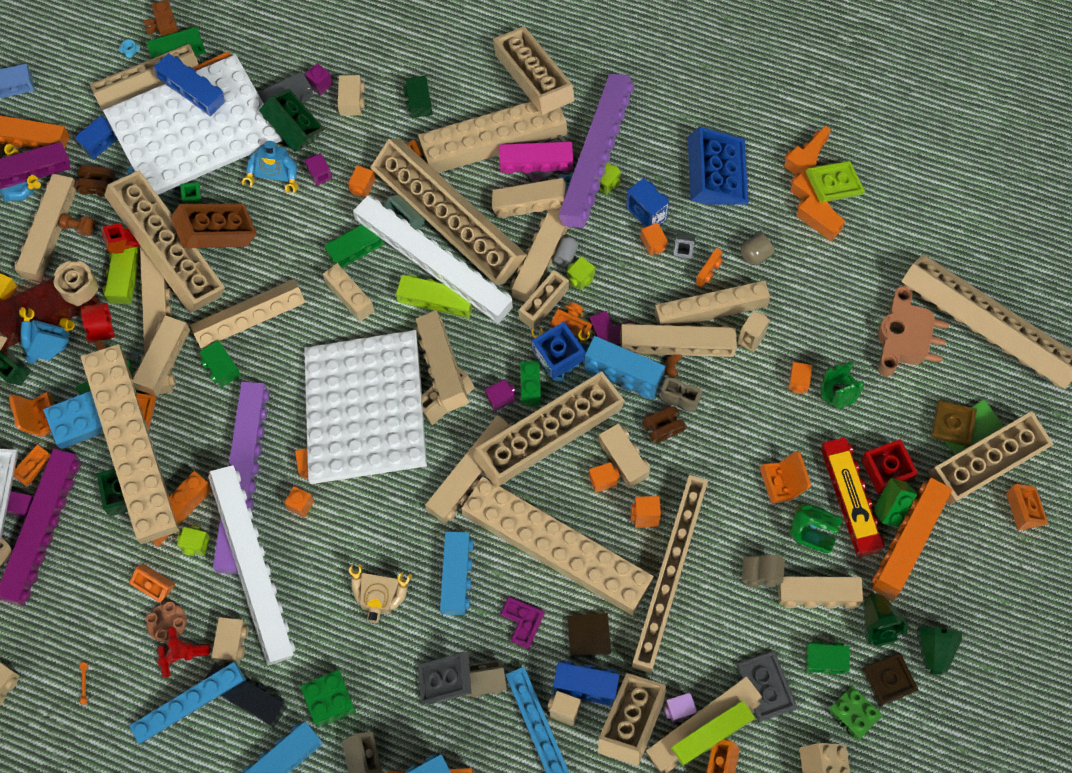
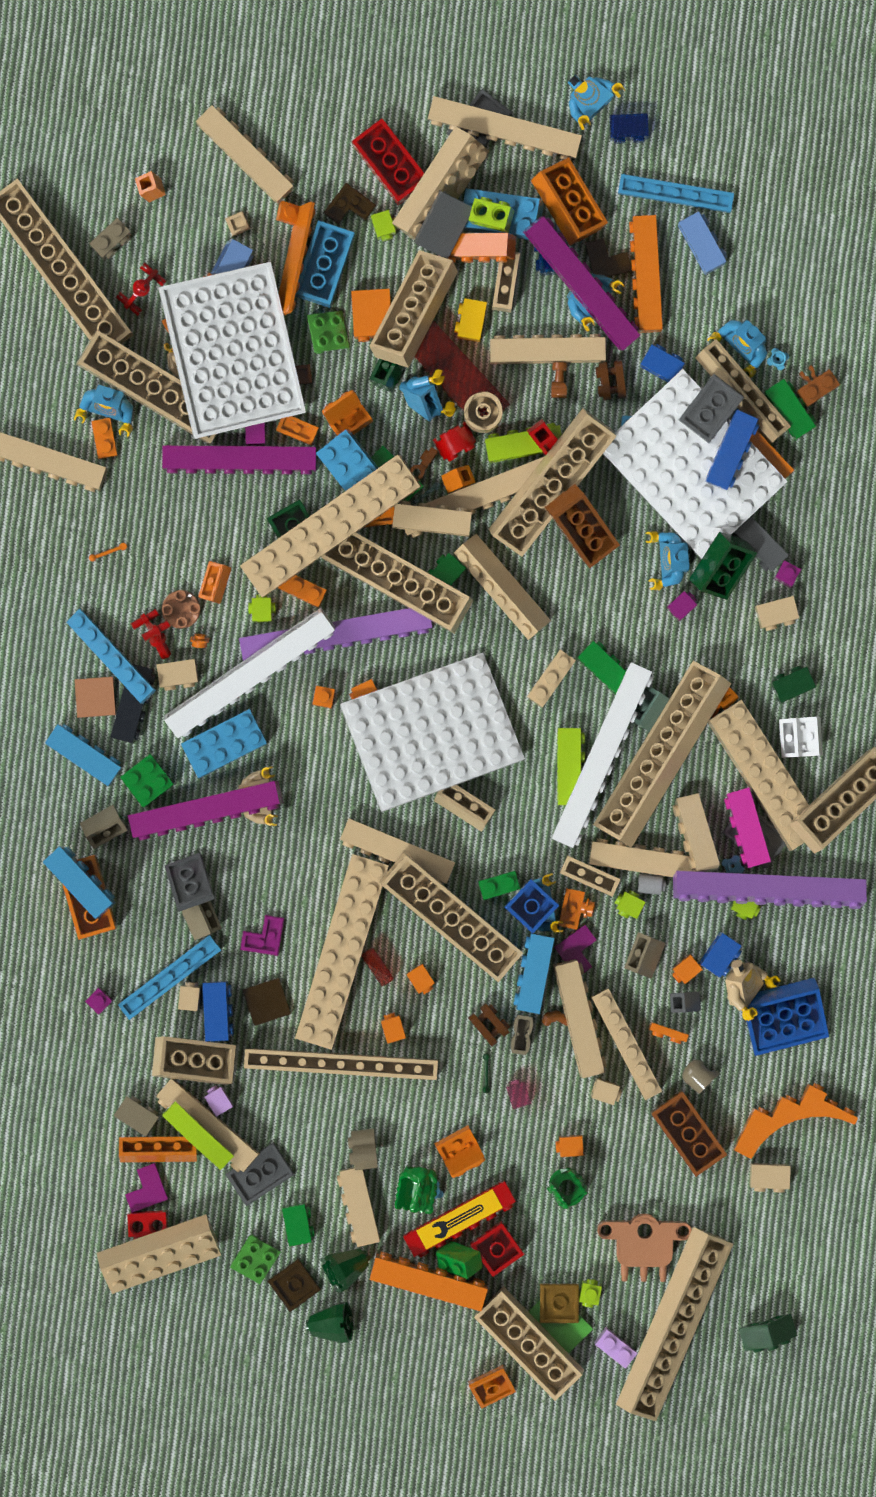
camera: 75 degrees right, 20 degrees up
green brick [180,182,203,204] -> none
orange brick [348,165,375,197] -> none
tan brick [415,310,470,412] -> none
dark azure brick [440,531,474,616] -> none
magenta brick [485,379,516,412] -> none
tan brick [598,424,650,488] -> none
lime tile [805,161,865,203] -> none
none -> nougat tile [75,677,116,718]
none -> magenta brick [128,781,284,841]
none -> dark azure brick [181,709,268,779]
none -> orange plate [190,634,210,648]
none -> tan brick [321,533,474,634]
none -> clear red slope [361,948,394,986]
none -> orange brick [441,465,476,493]
none -> dark green hinge [482,1053,490,1093]
none -> clear pink brick [506,1079,531,1110]
none -> lime brick [579,1279,602,1308]
none -> lavender brick [594,1327,637,1369]
none -> dark tan brick [624,932,666,979]
none -> dark orange brick [650,1090,727,1177]
none -> dark grey tile [678,374,744,444]
none -> dark azure torso [707,320,767,378]
none -> tan torso [725,960,780,1021]
none -> dark green brick [739,1313,797,1353]
none -> tan brick [750,1163,791,1193]
none -> white brick [779,717,823,758]

